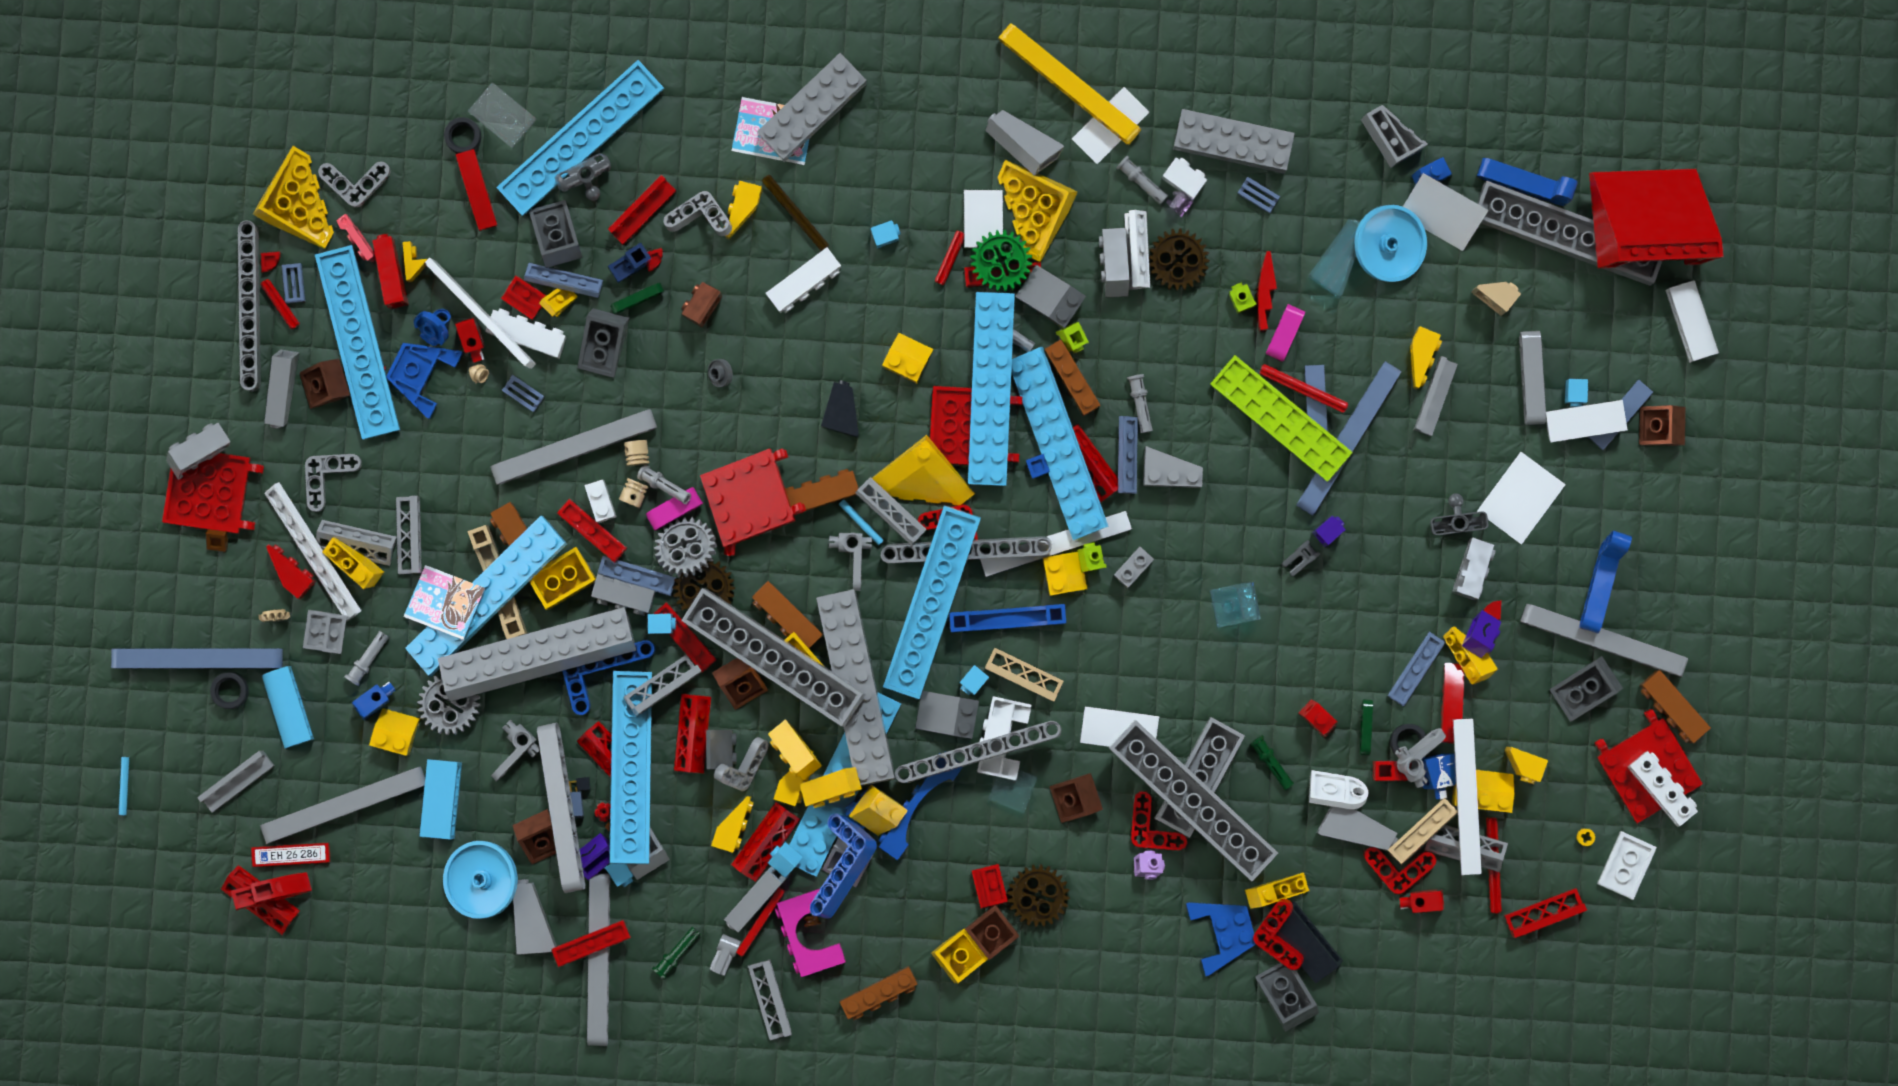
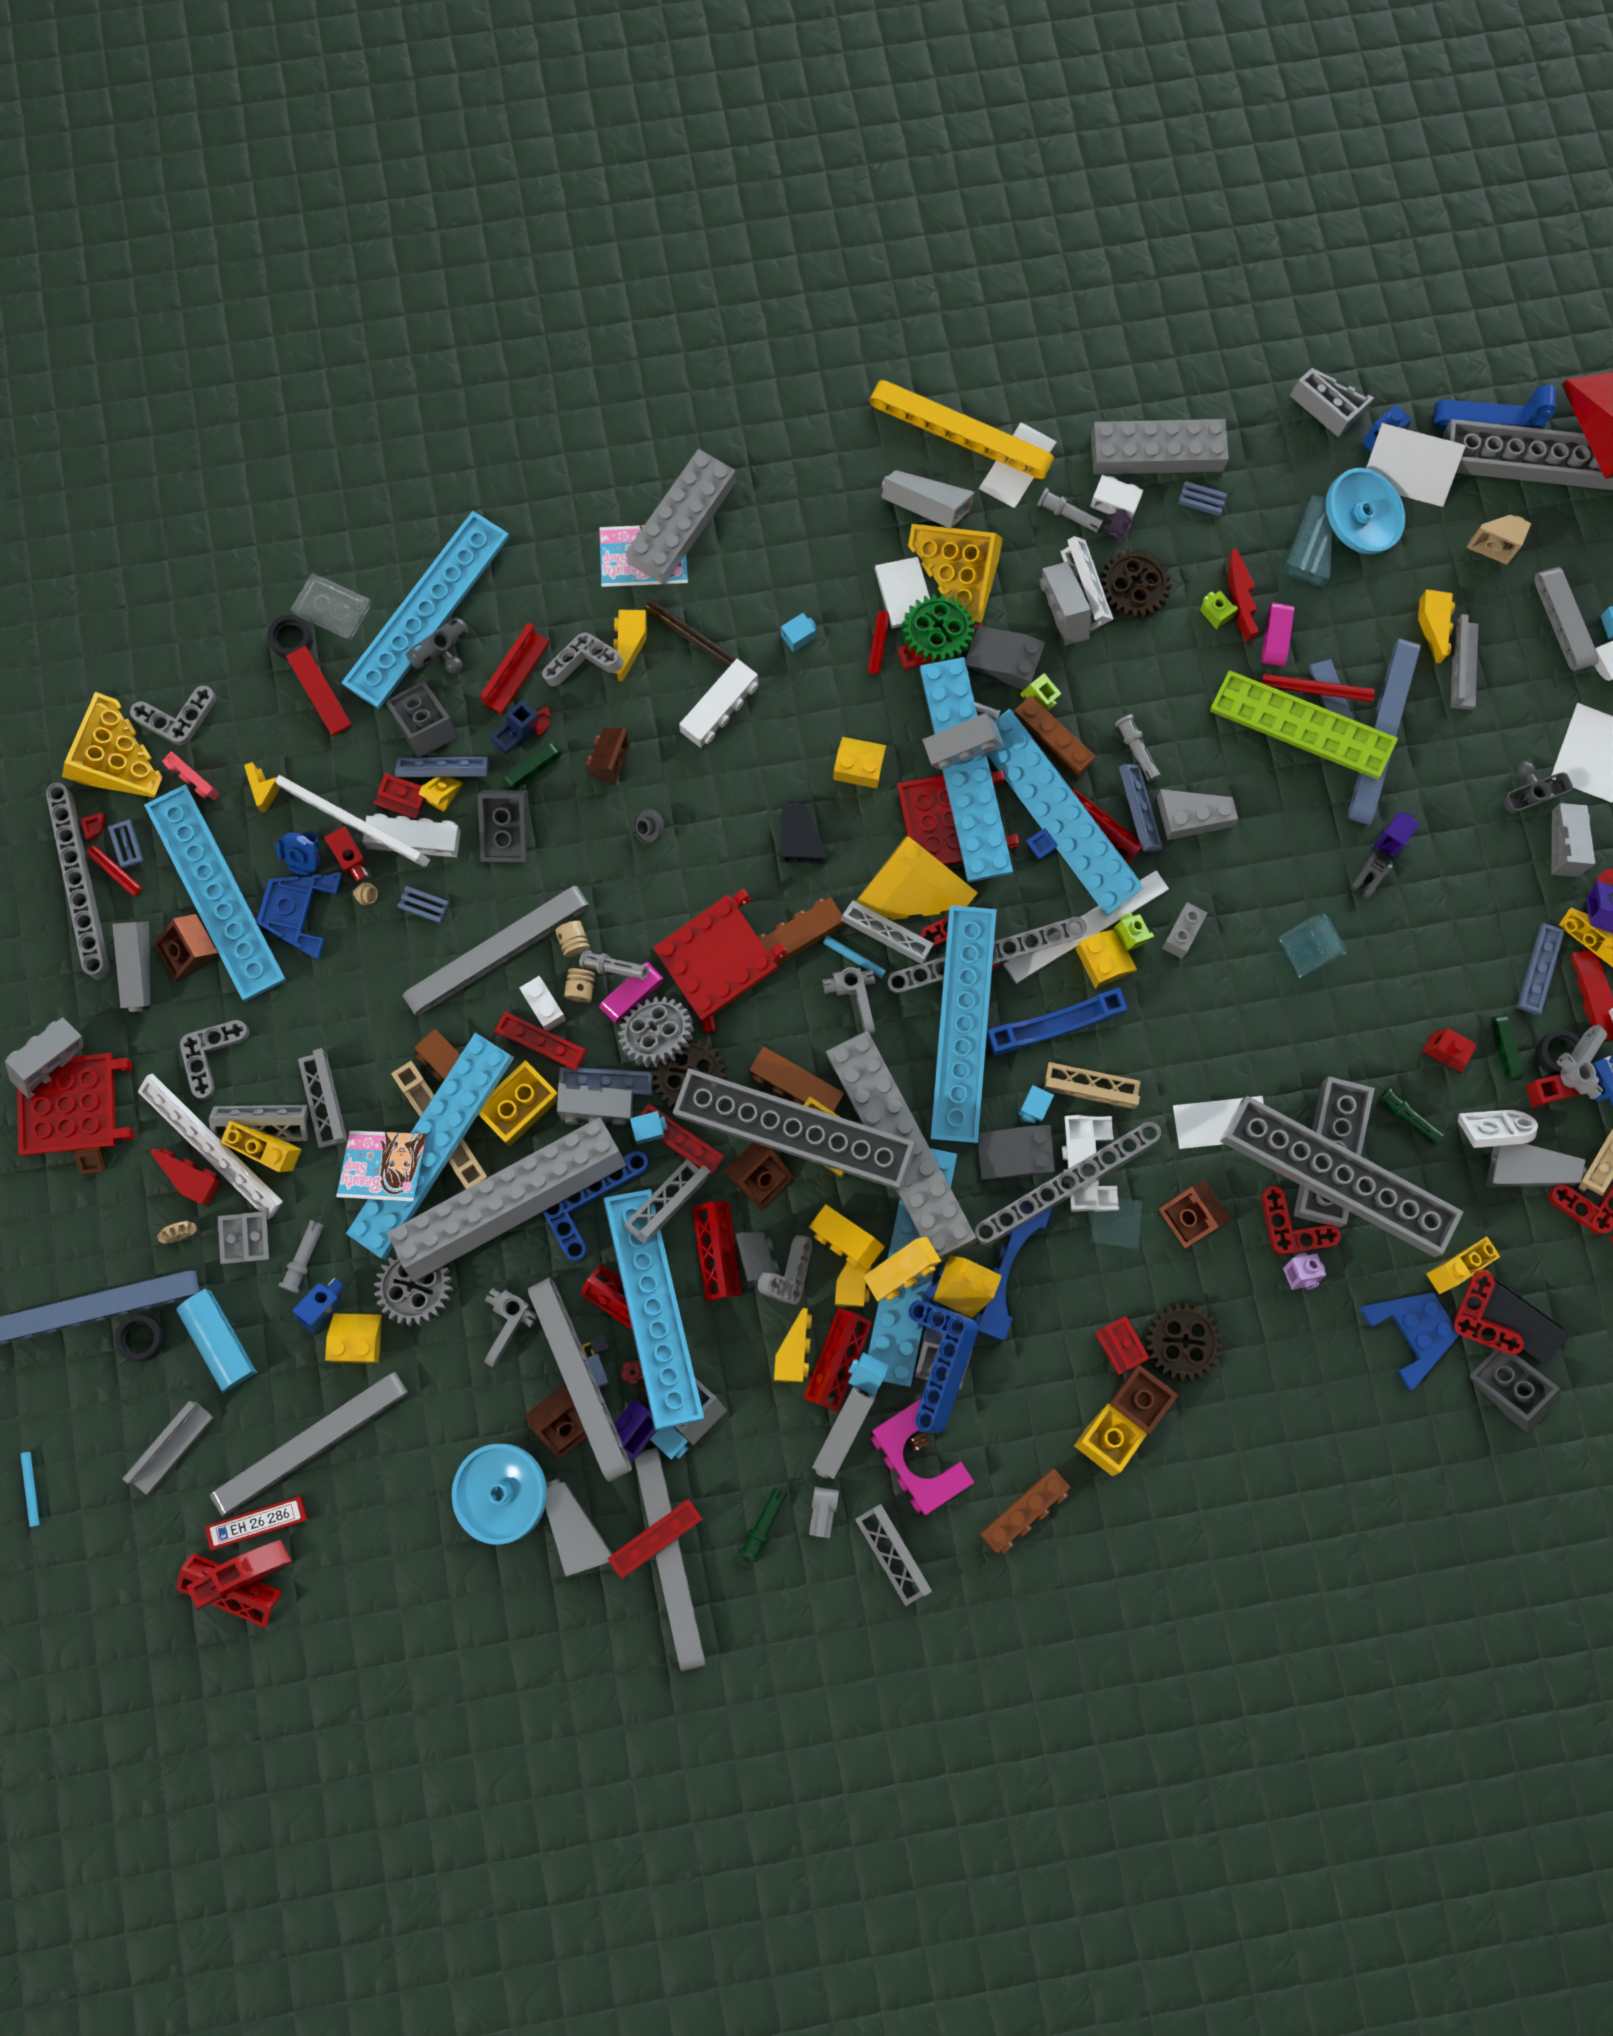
camera: 15 degrees left, 10 degrees down
red slope [372,234,409,309] -> none
medium azure brick [420,759,462,839] -> none
red tile [736,887,785,956] -> none
none -> light grey wedge [922,713,1005,770]

